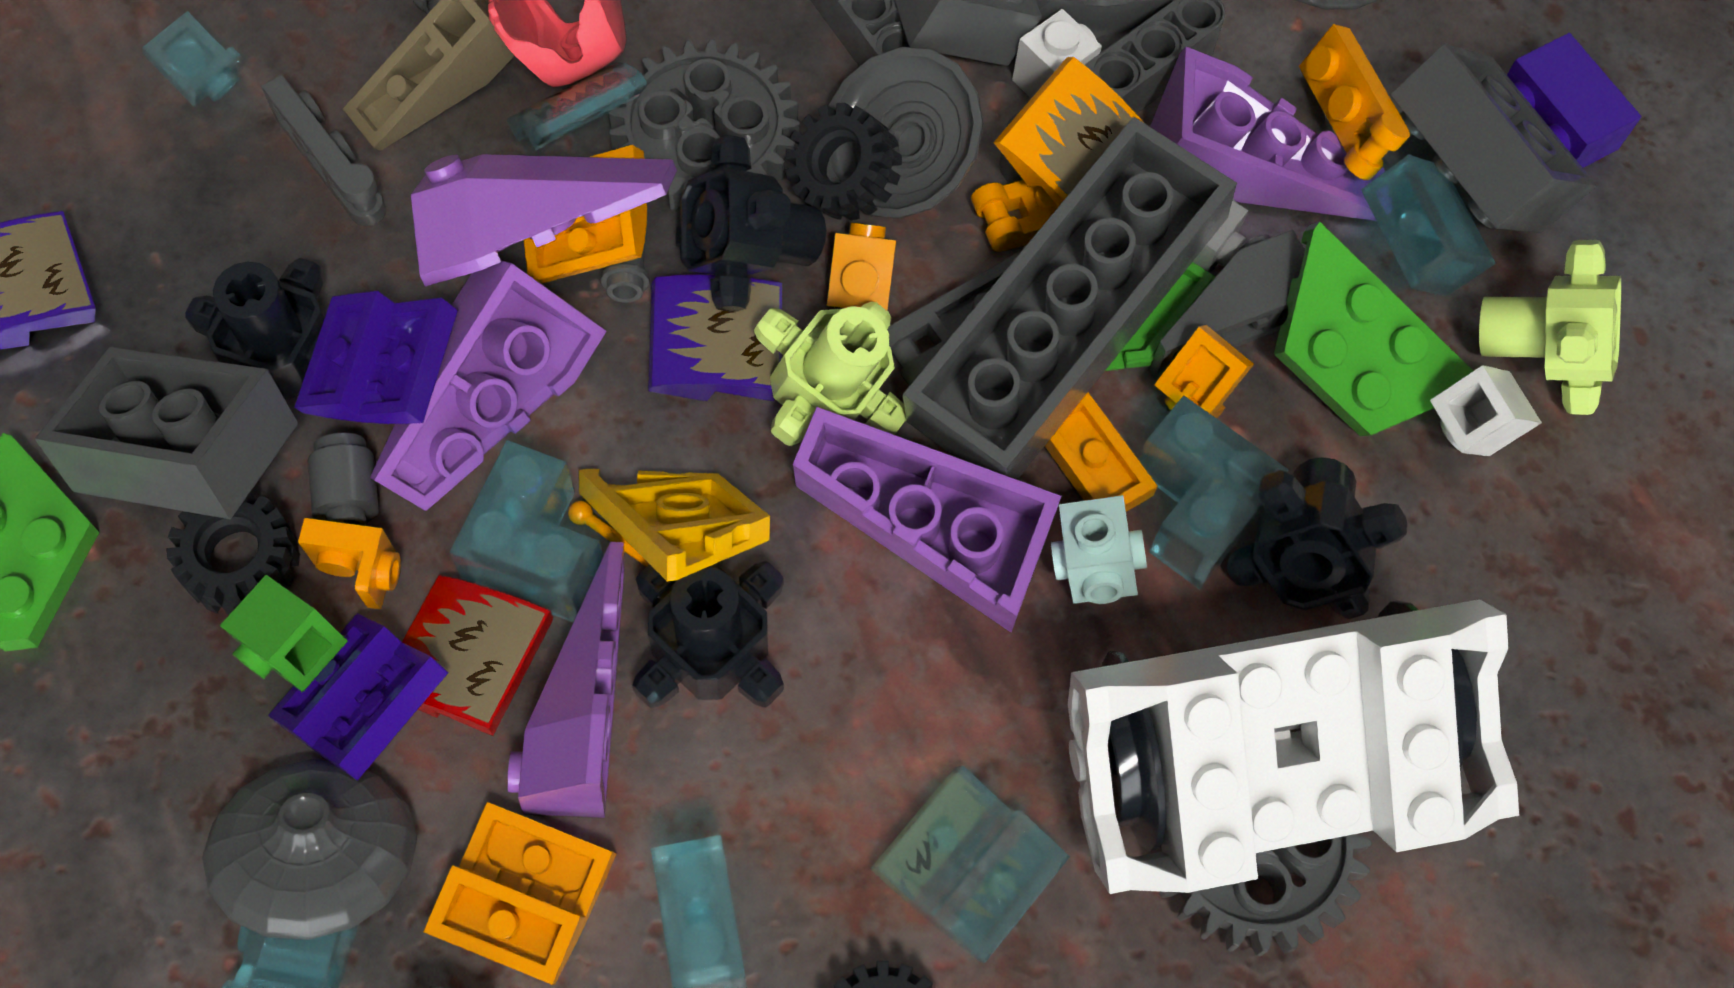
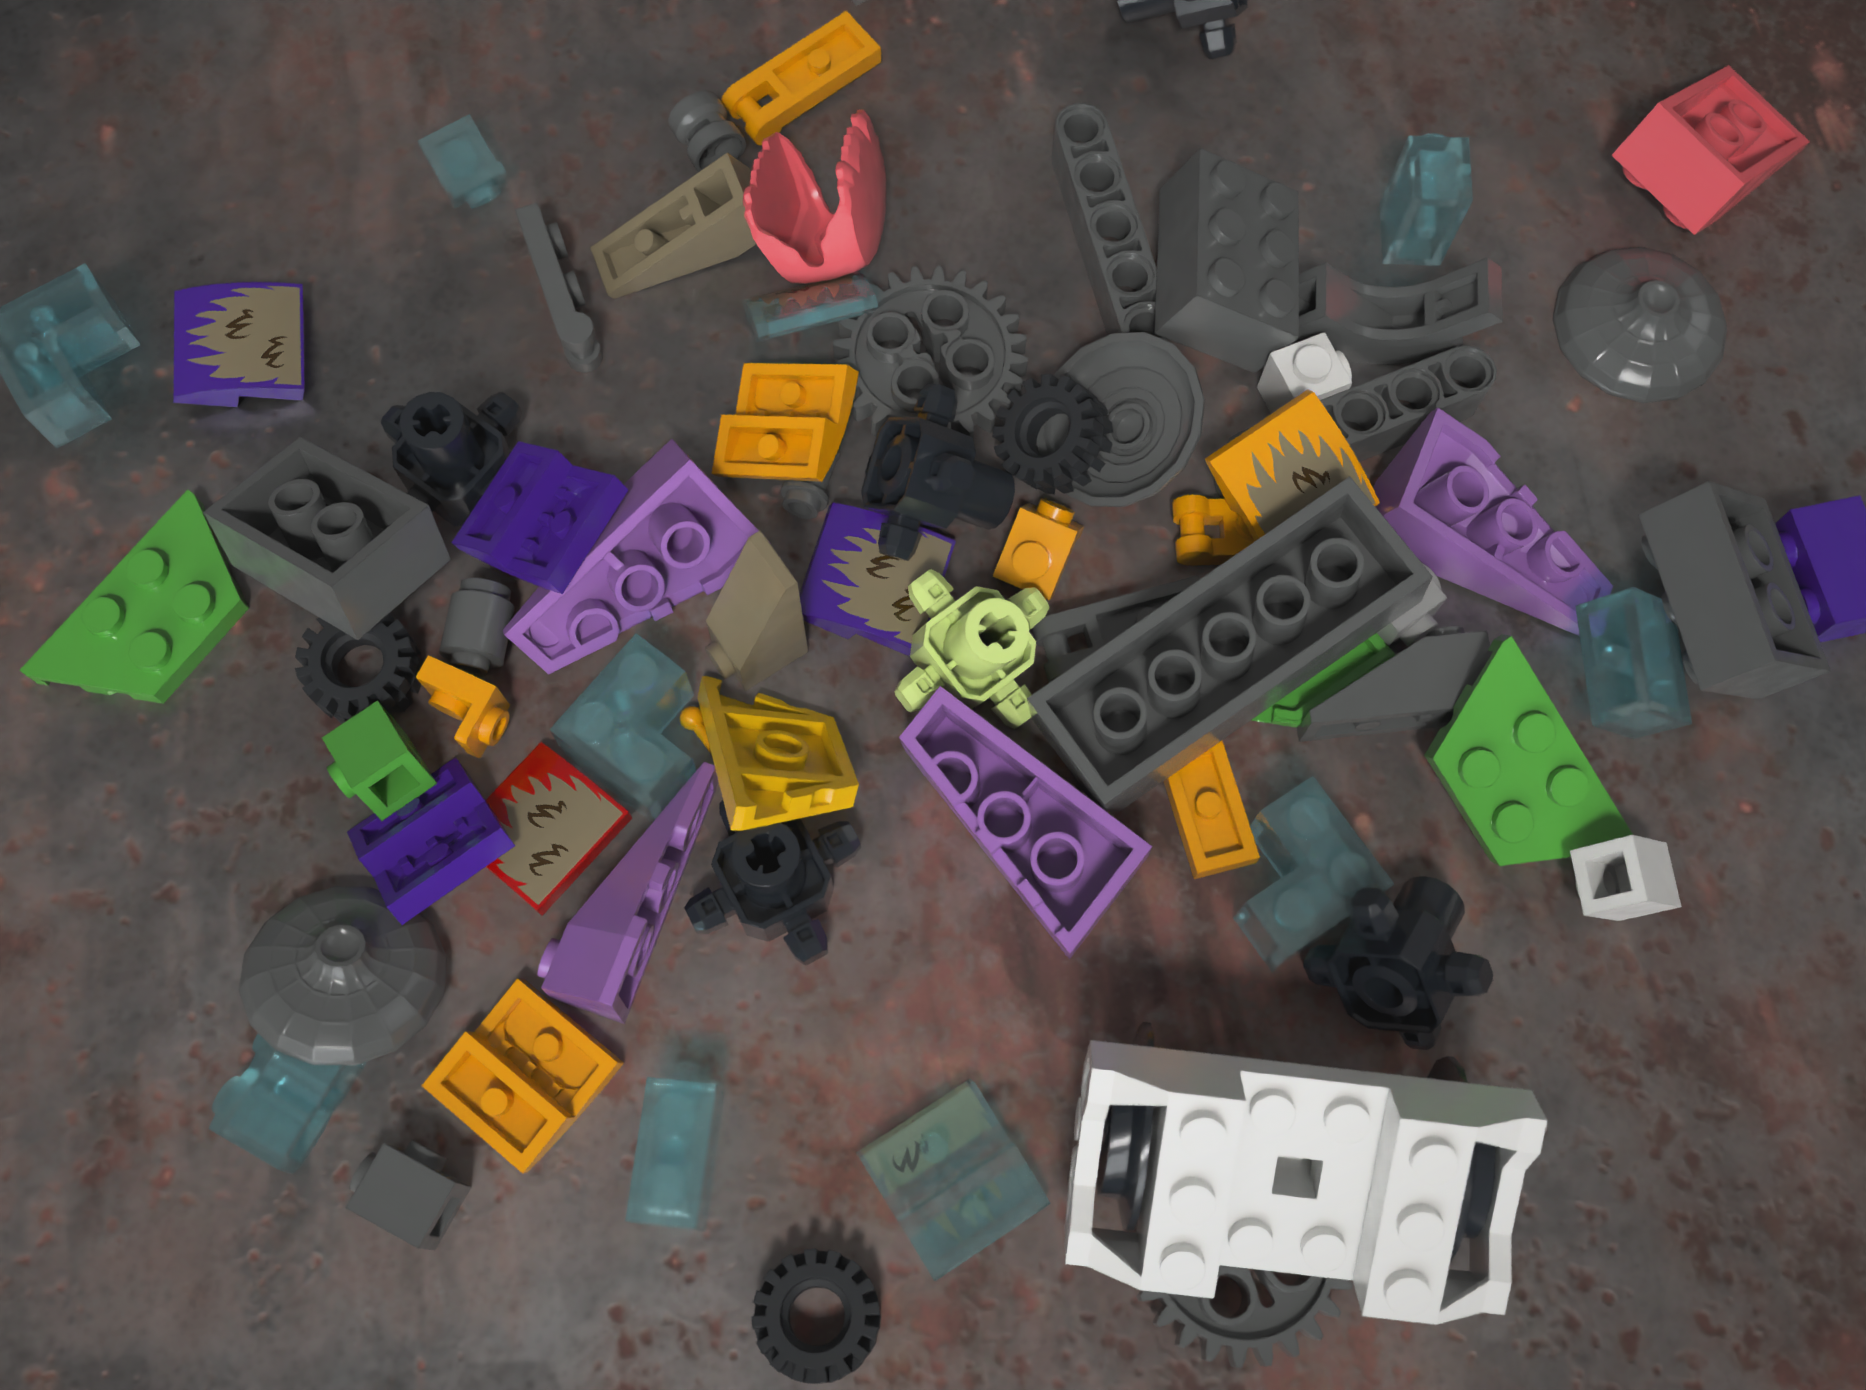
camera: 20 degrees right, 5 degrees up
medium lavender wedge [411,154,677,286] -> none
light aqua brick [1051,495,1147,604] -> none
light orange bracket [1154,325,1254,425] -> none
light orange plate [1299,24,1410,180] -> none
yellowish green piece [1479,240,1621,415] -> none
none -> dark tan slope [705,530,808,692]

